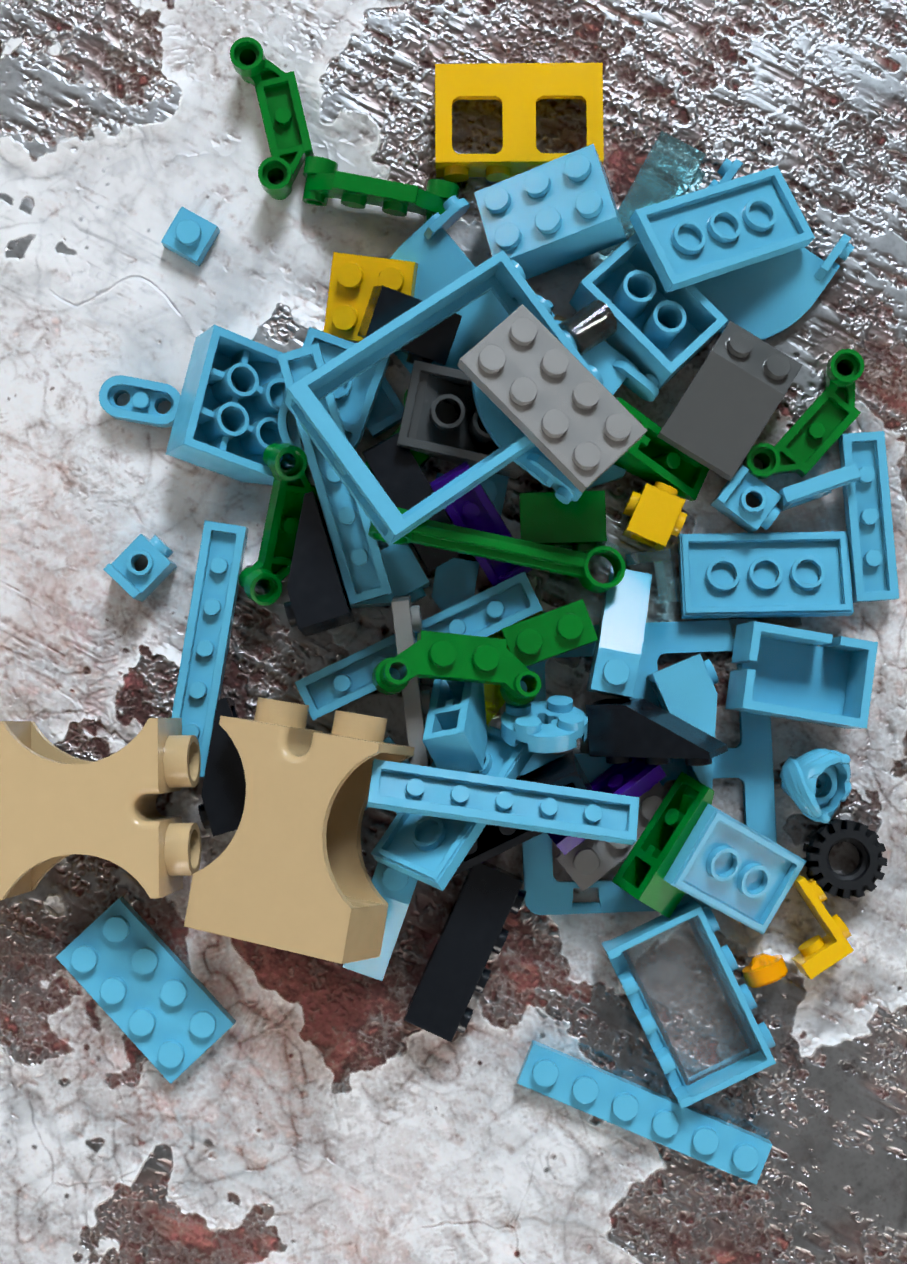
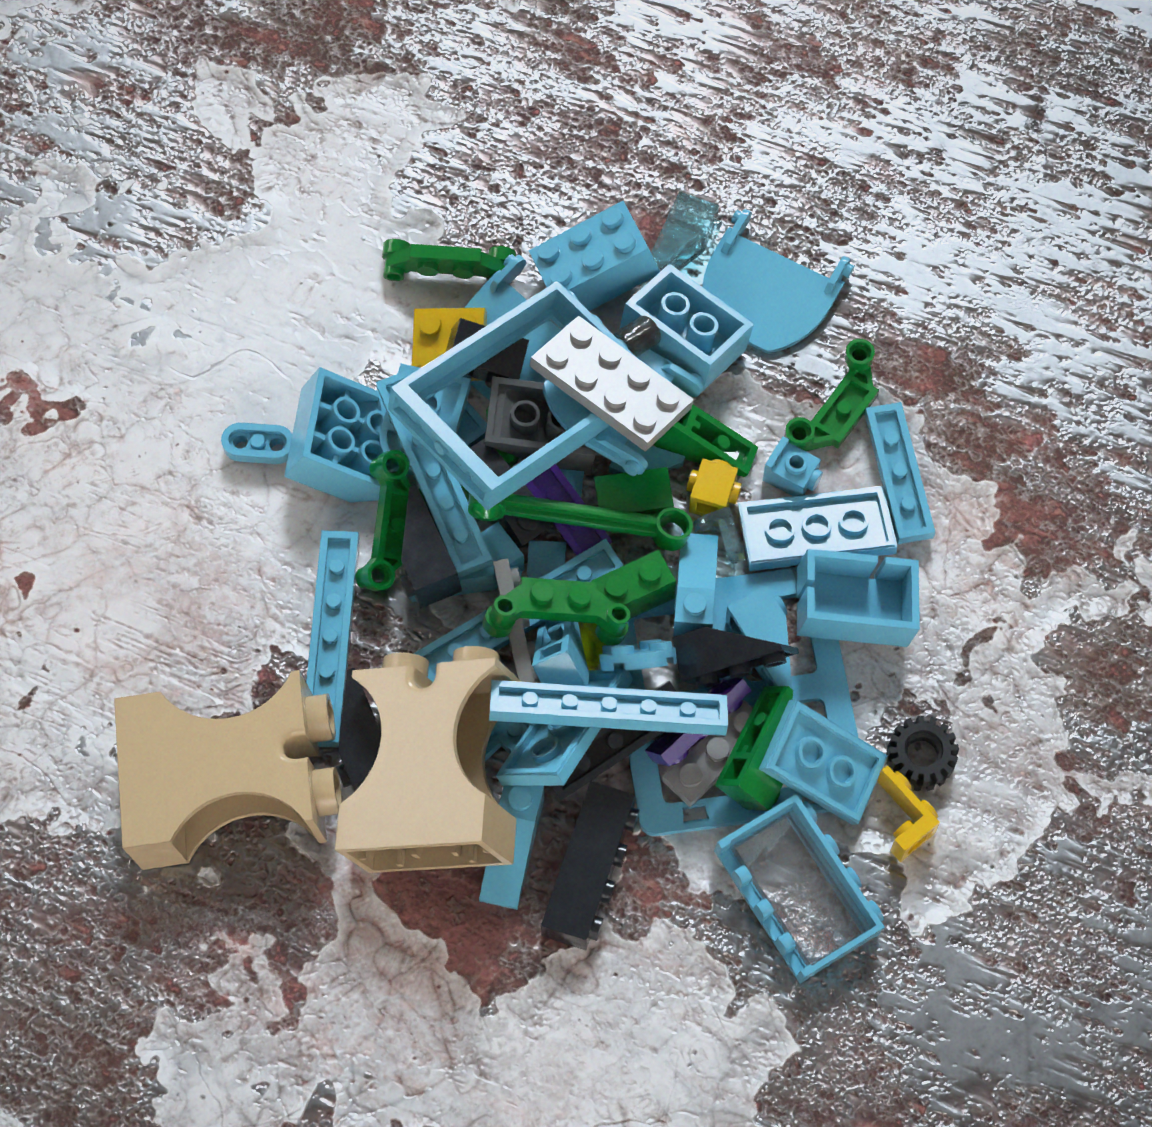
camera: 10 degrees left, 20 degrees down
medium azure plate [56,897,236,1084] -> none
medium azure brick [103,534,177,602] -> none
medium azure plate [161,206,220,267] -> none
green plate [230,37,314,200] -> none
yellow window [435,63,604,182] -> none
medium azure plate [517,1040,773,1185] -> none
medium azure plate [630,166,815,293] -> none
dark grey slope [657,321,802,481] -> none
light orange tile [742,953,788,988] -> none
medium azure tile [777,463,861,511] -> none
medium azure hair [779,748,852,824] -> none

